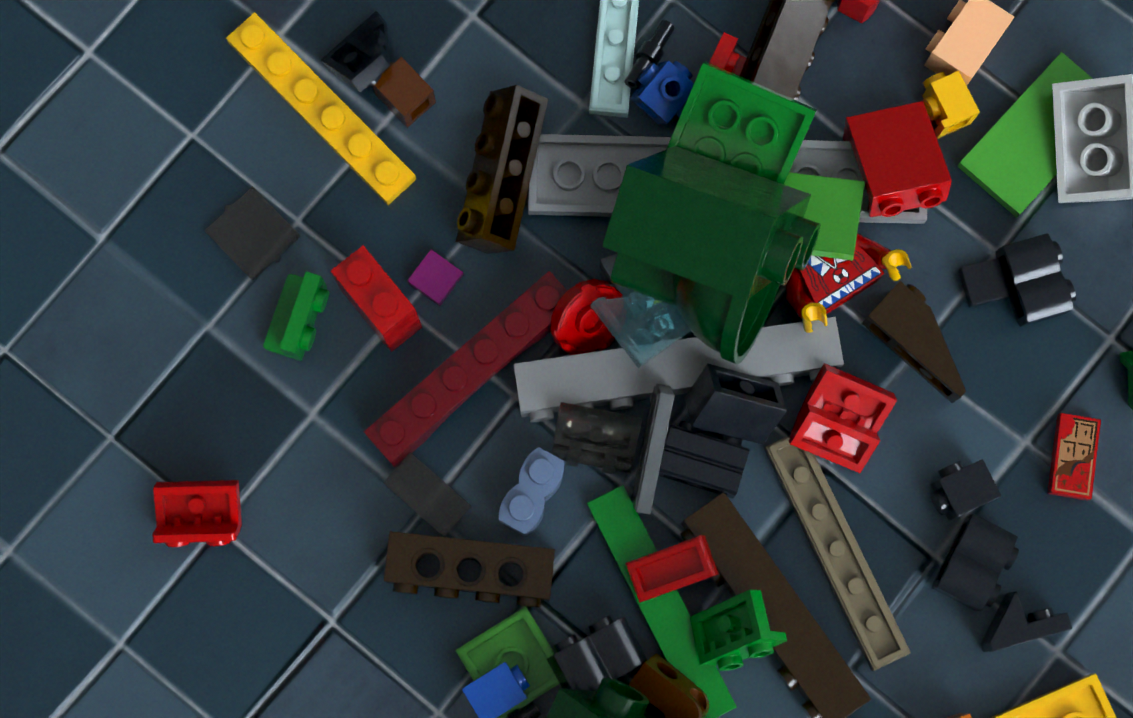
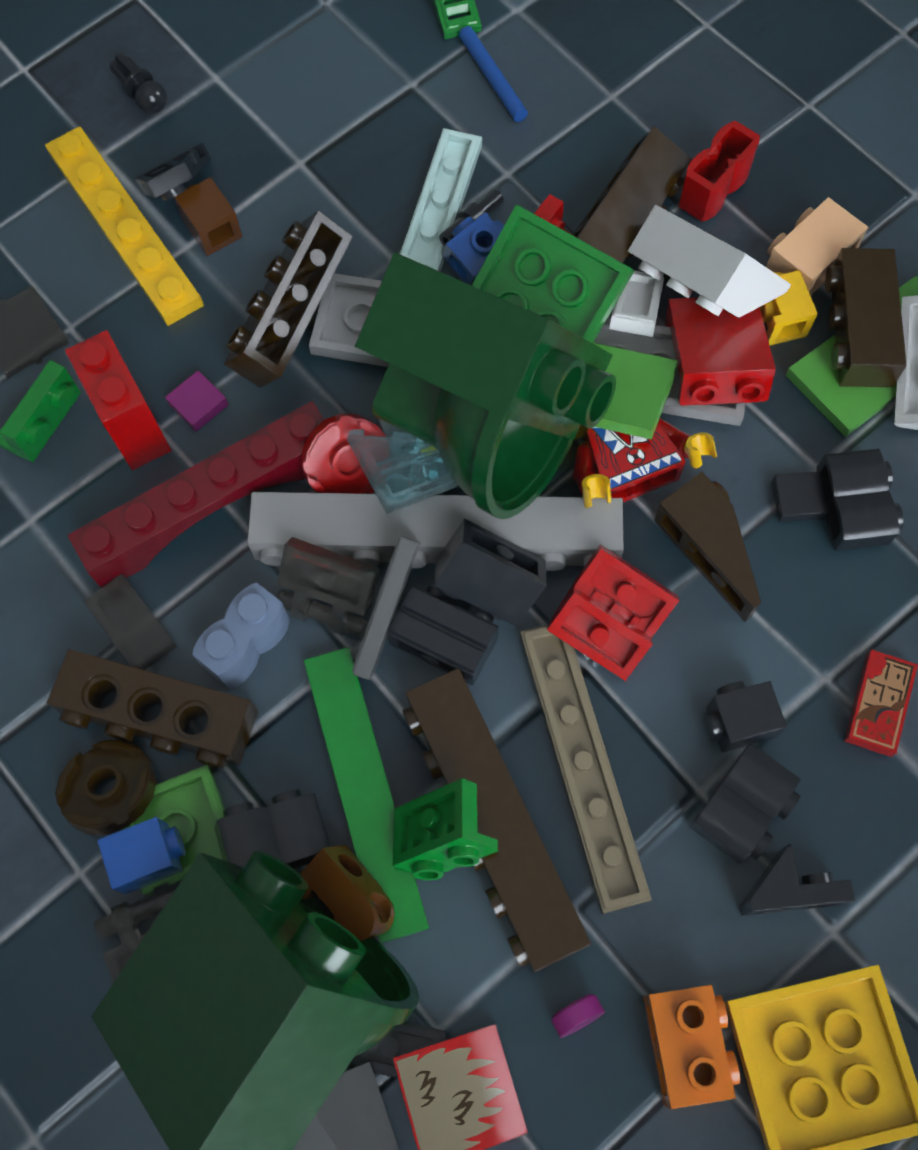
camera: 15 degrees right, 10 degrees down
red tile [626,535,719,603] -> none
none -> dark brown tile [55,739,157,835]
none -> white tile [609,271,664,337]
none -> white slope [628,204,791,318]
none -> dark brown brick [825,248,907,387]

